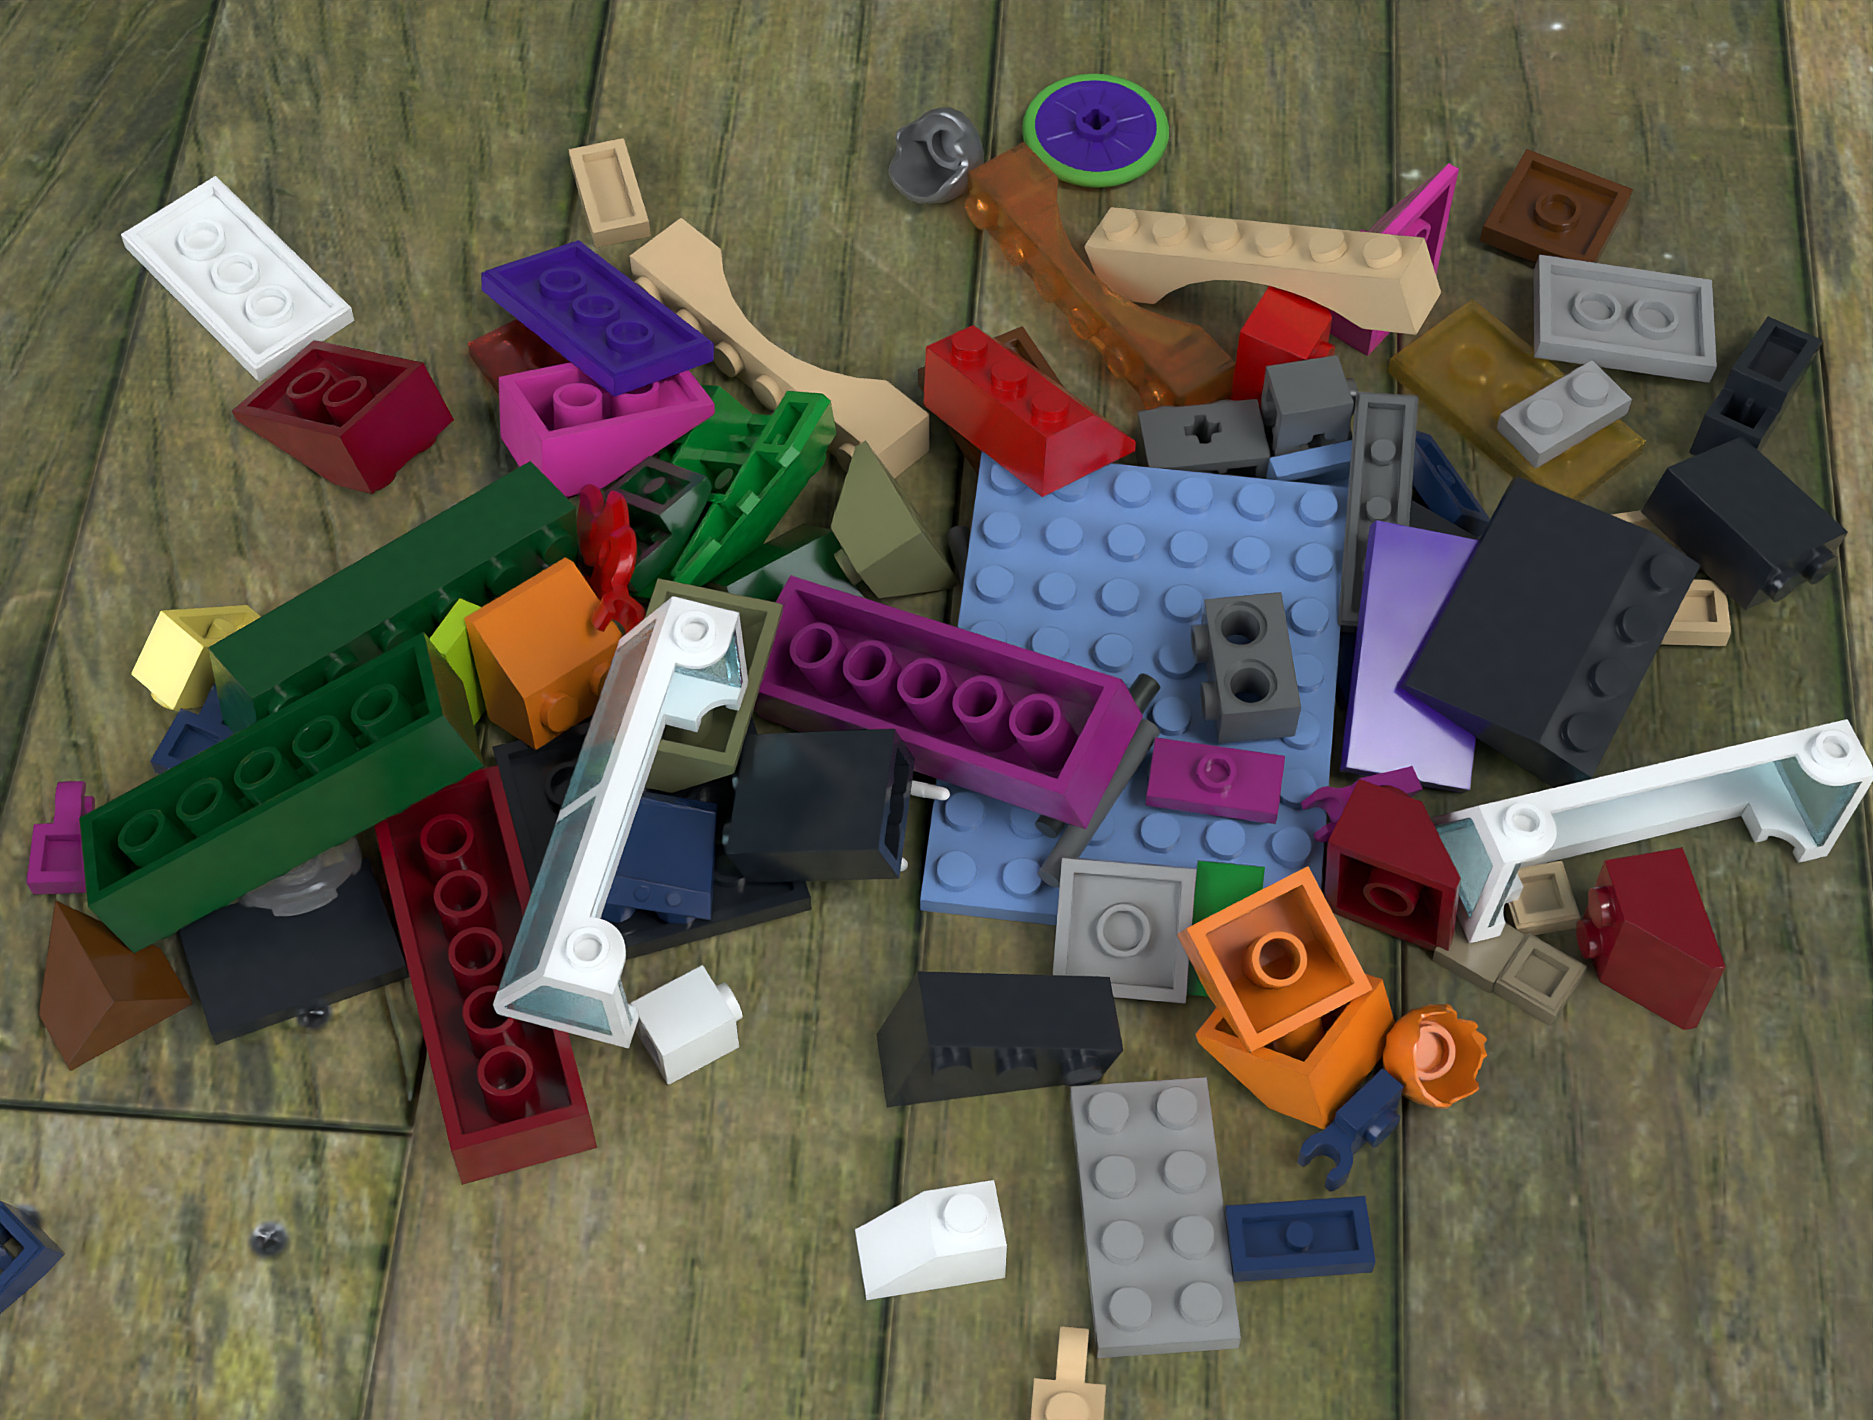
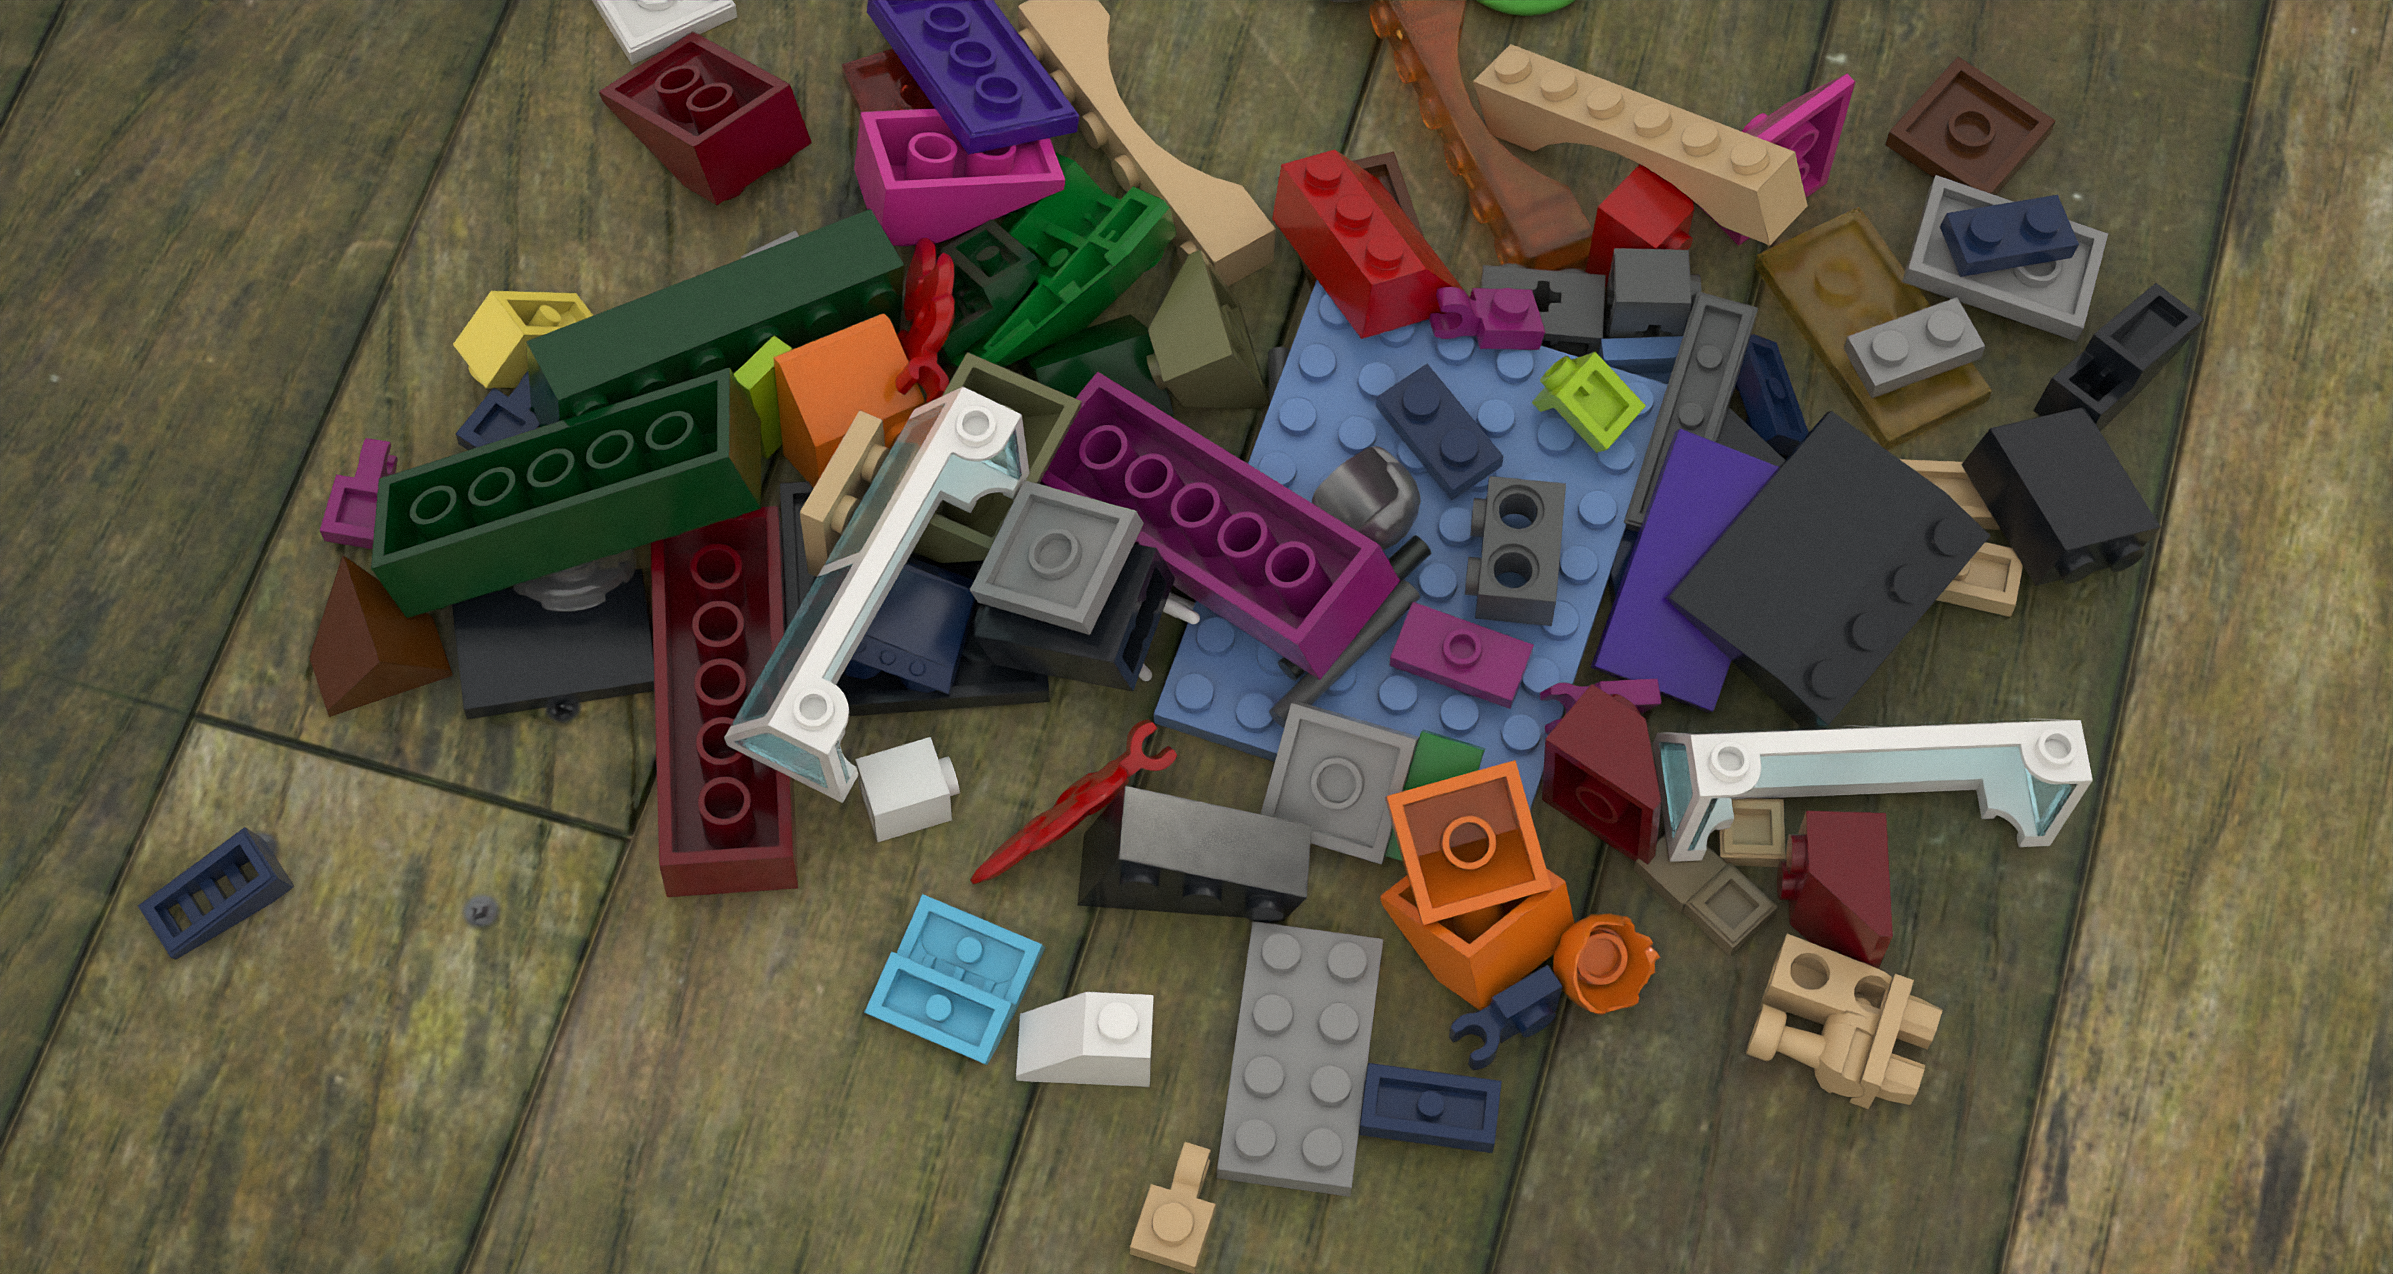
camera: 10 degrees right, 5 degrees up
none -> tan plate [800,410,890,577]
none -> medium azure slope [864,894,1046,1065]
none -> light grey plate [970,480,1144,635]
none -> red piece [970,719,1177,884]
none -> flat silver hair [1312,446,1421,550]
none -> dark blue plate [1376,363,1503,500]
none -> magenta plate [1429,287,1545,350]
none -> lime bracket [1532,352,1646,453]
none -> tan hips [1746,934,1943,1109]
none -> dark blue plate [1940,195,2079,277]

